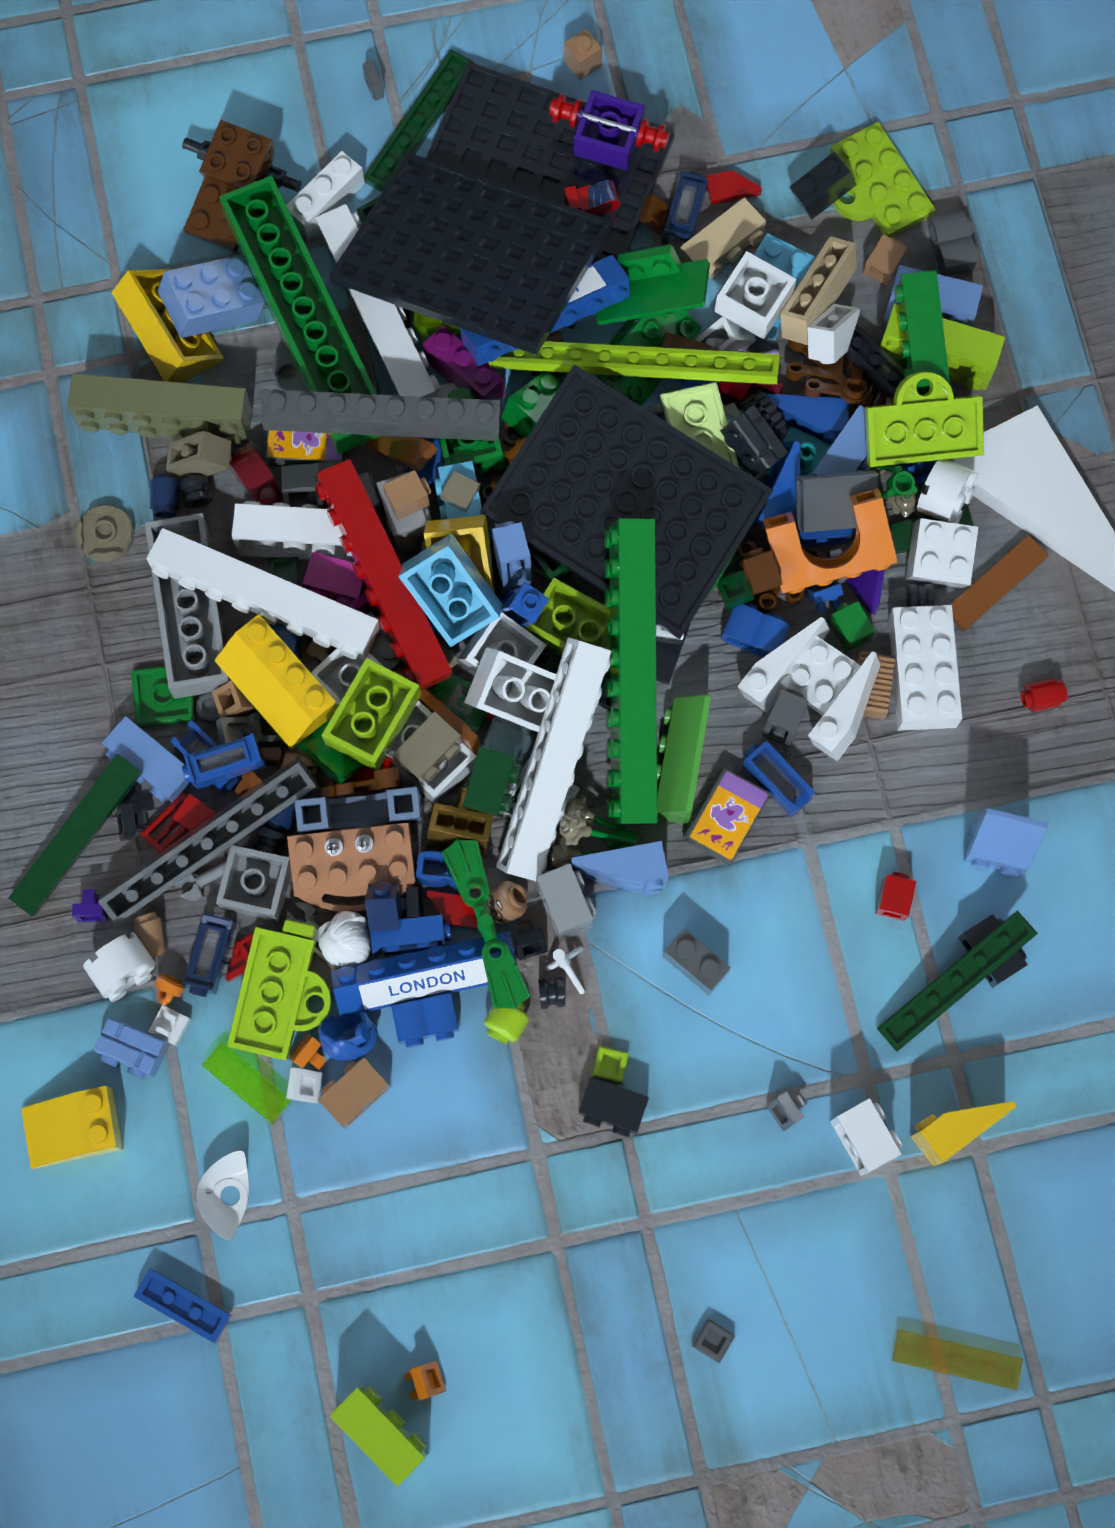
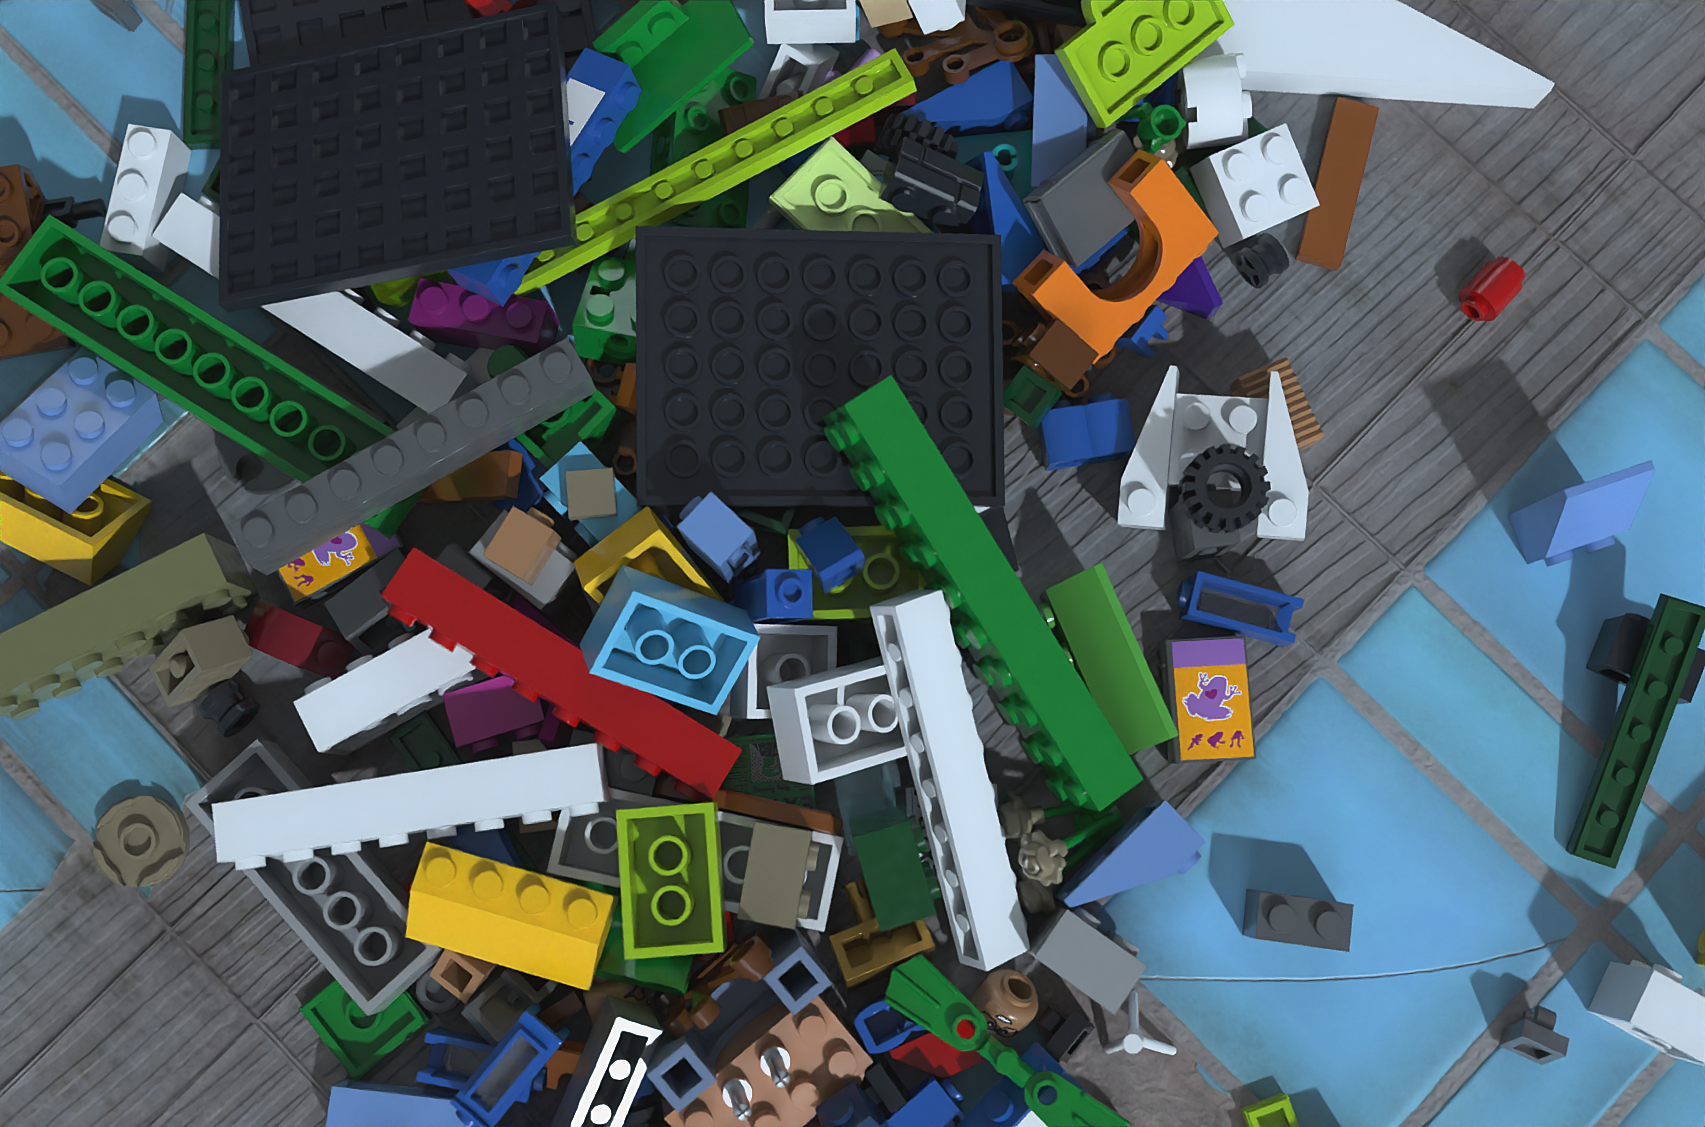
camera: 35 degrees left, 5 degrees up
dark blue brick [150,473,179,518] -> none
black wheel [538,977,565,1009] -> none
green brick [829,601,875,652] -> none
red brick [875,872,917,921] -> none
white brick [888,605,962,731] -> none
none -> blue slope [795,516,865,594]
none -> black tyre [1178,444,1271,533]

